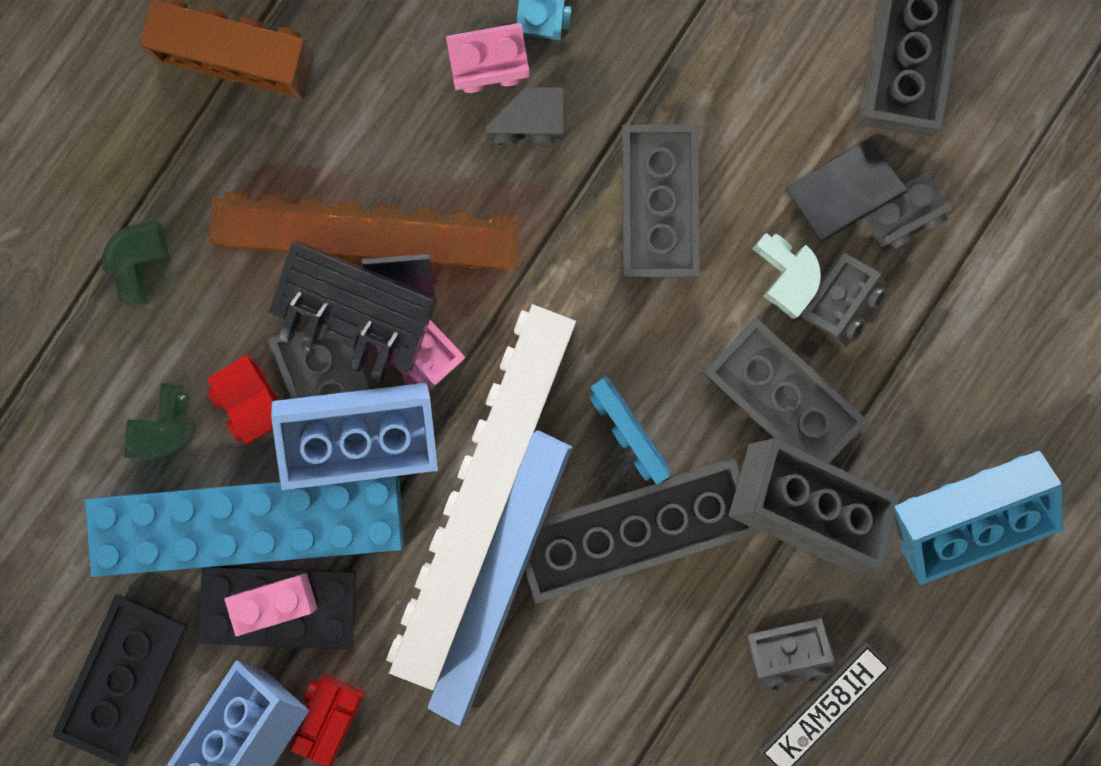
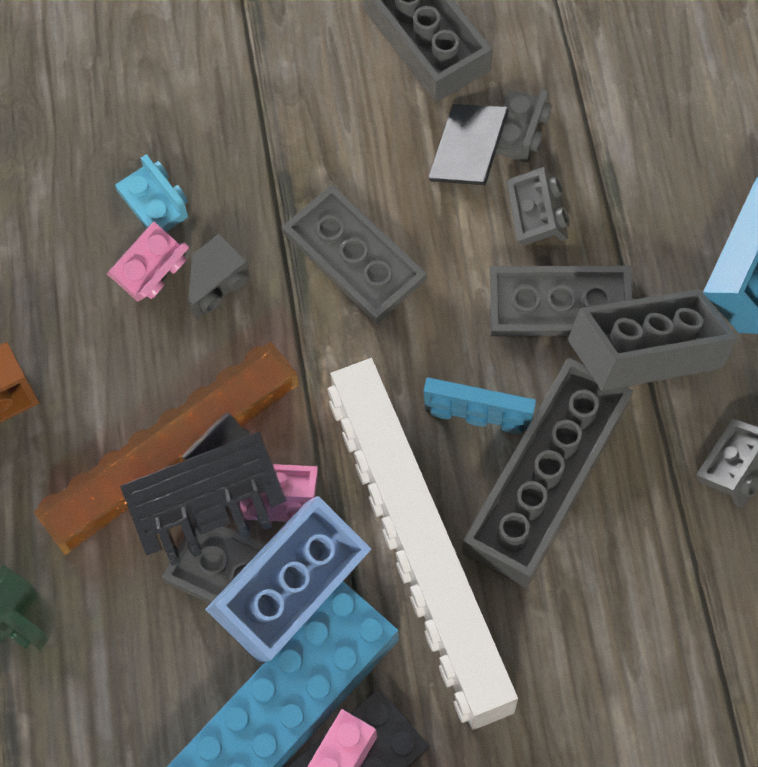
camera: 35 degrees left, 20 degrees down
clear green brick [124,383,196,459] -> none
red brick [207,355,278,445] -> none
light blue tile [428,431,573,726] -> none
light aqua brick [753,233,821,319] -> none

